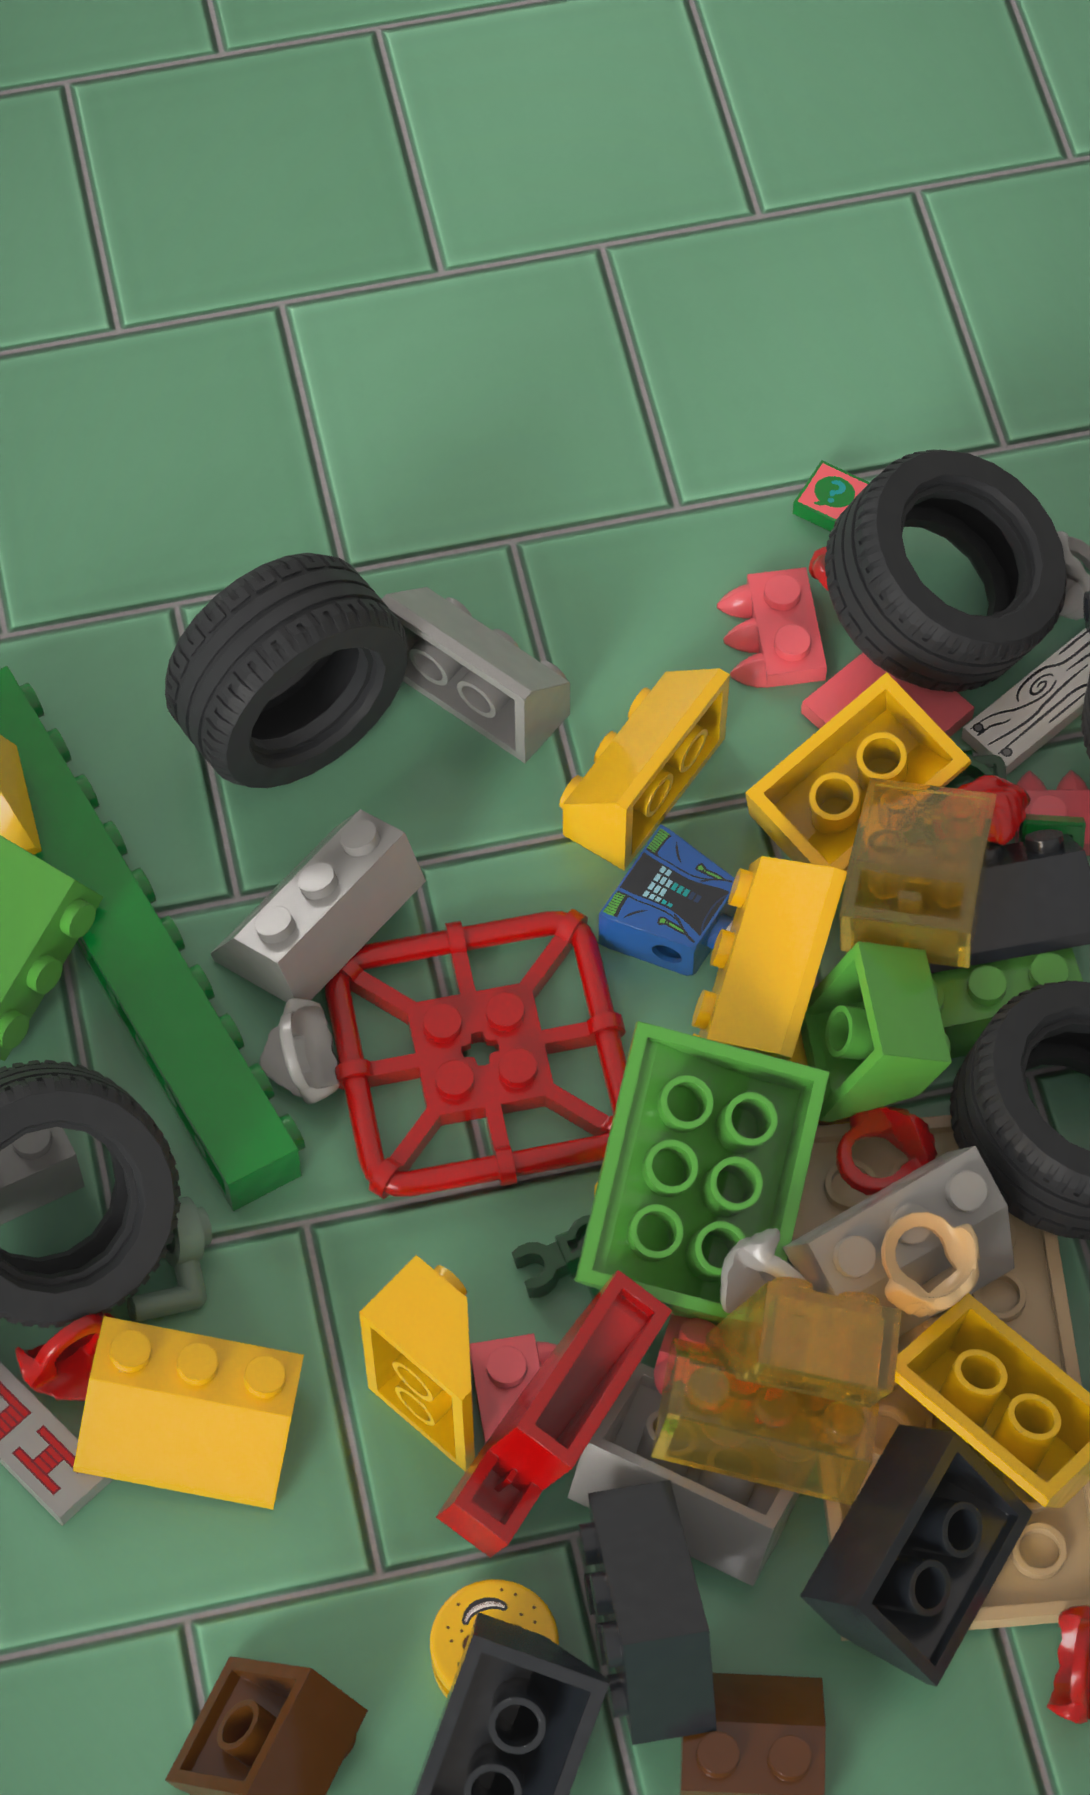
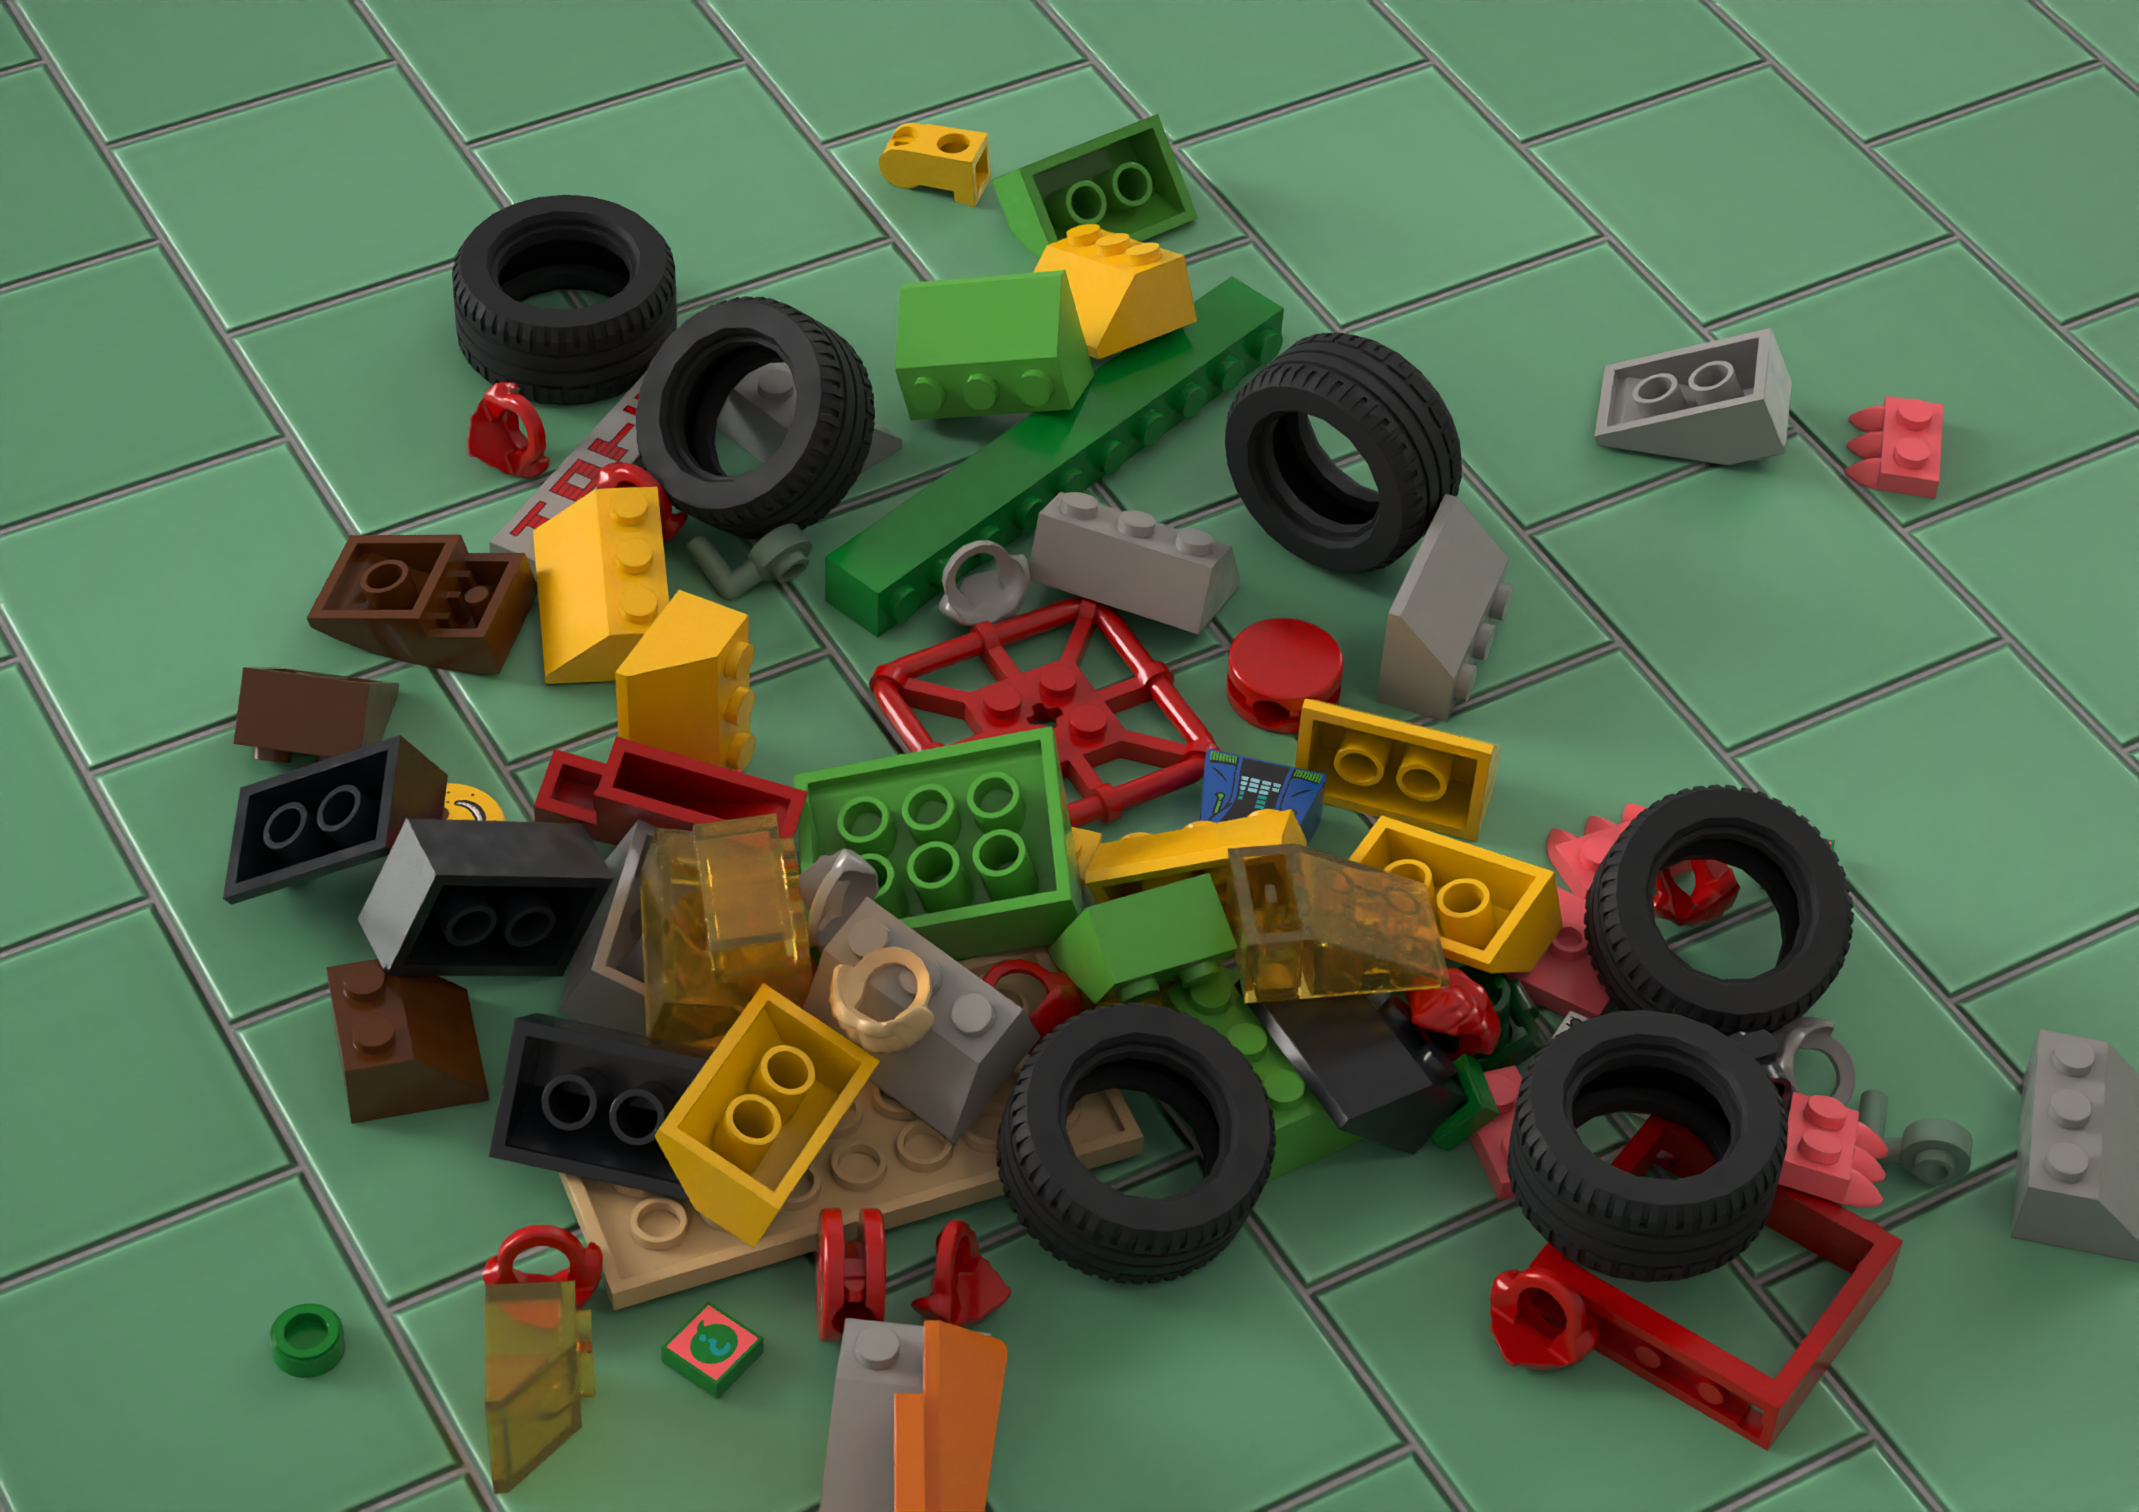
camera: 70 degrees right, 15 degrees down
none -> reddish brown slope [307,535,538,674]
none -> red head [1226,618,1344,733]
none -> light grey slope [1594,328,1792,465]
none -> coral plate [1845,396,1944,499]

